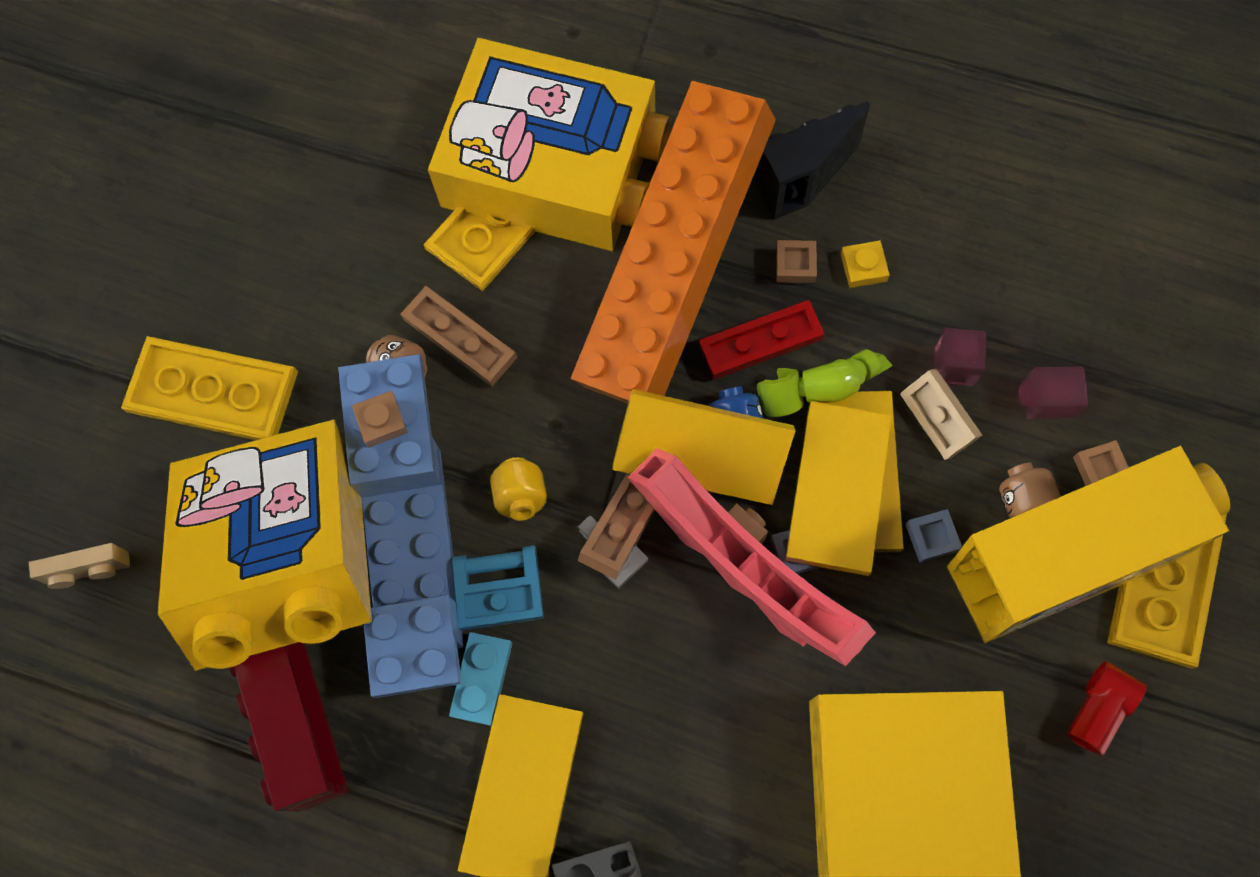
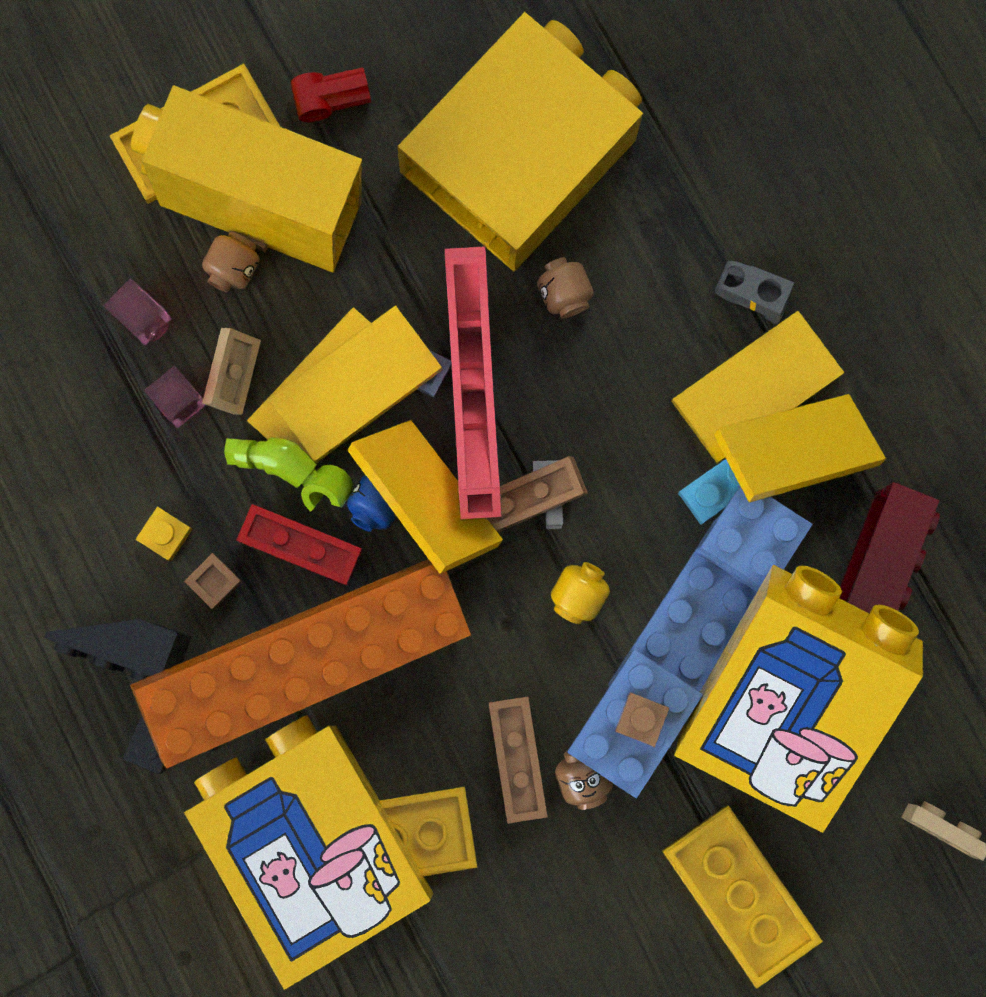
camera: 145 degrees left, 10 degrees up
dark azure plate [452,545,544,631] -> none
medium nougat plate [728,504,768,544] -> none
sand blue plate [905,509,962,563] -> none
medium nougat plate [1073,440,1129,486] -> none
none -> medium nougat head [537,257,594,319]
none -> yellow tile [714,394,886,503]

